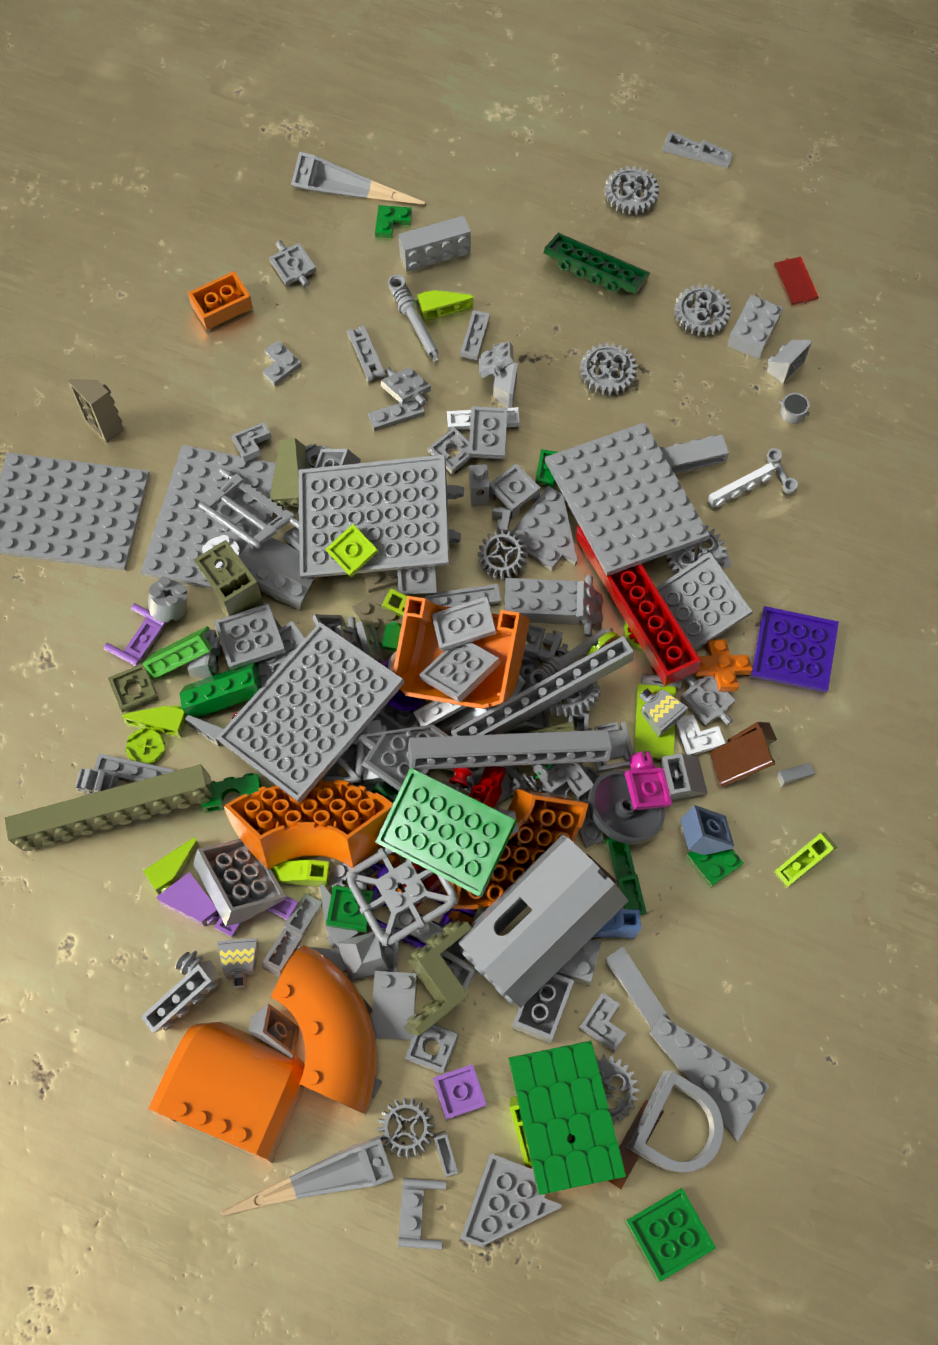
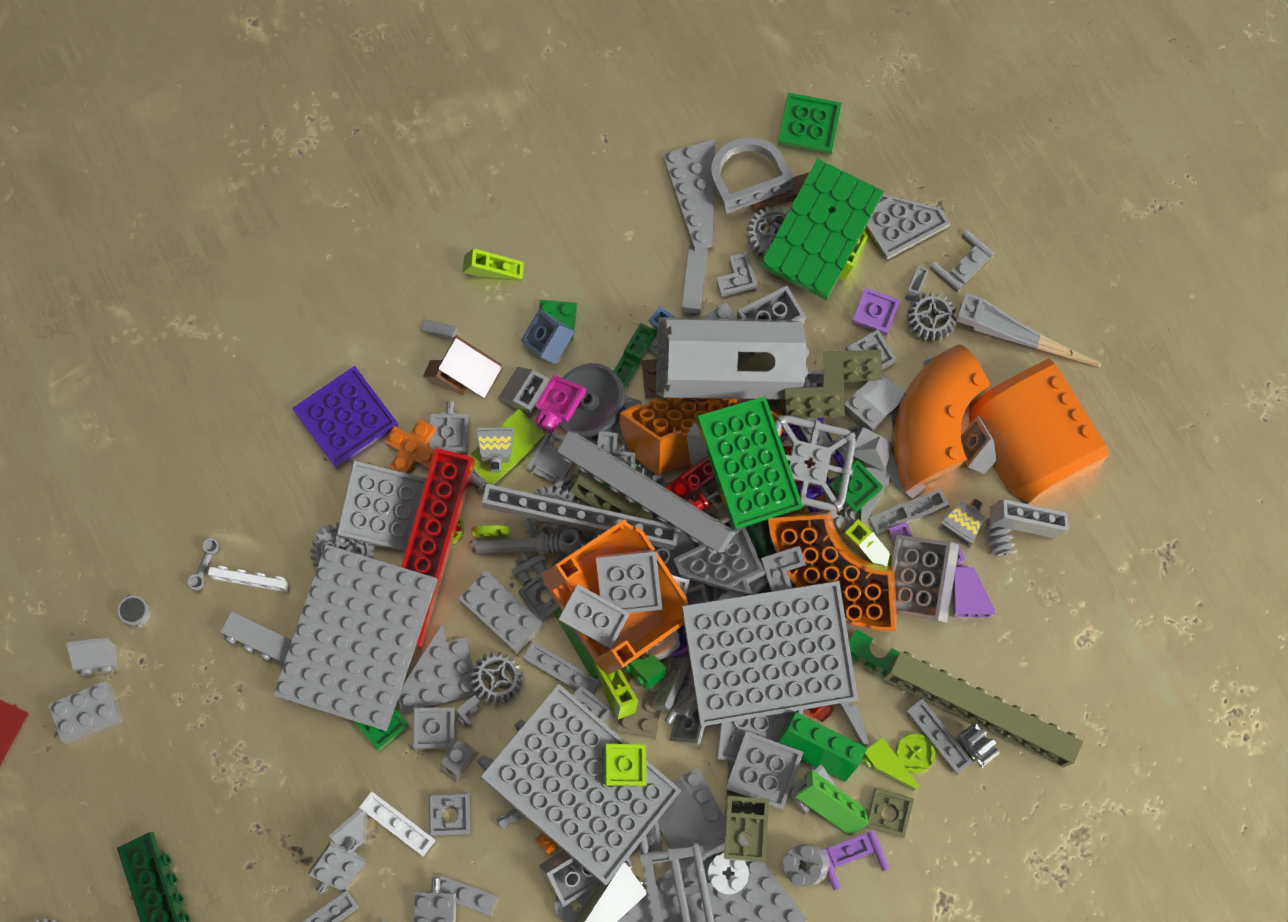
camera: 140 degrees left, 5 degrees up
lime slope [143,837,200,895] -> none
light grey plate [469,406,508,459] -> none
light grey plate [576,575,603,637] -> none
light grey gear [580,342,637,396] -> none
light grey gear [674,284,731,336] -> none
white plate [675,714,726,756] -> none
none -> light grey plate [761,546,806,591]

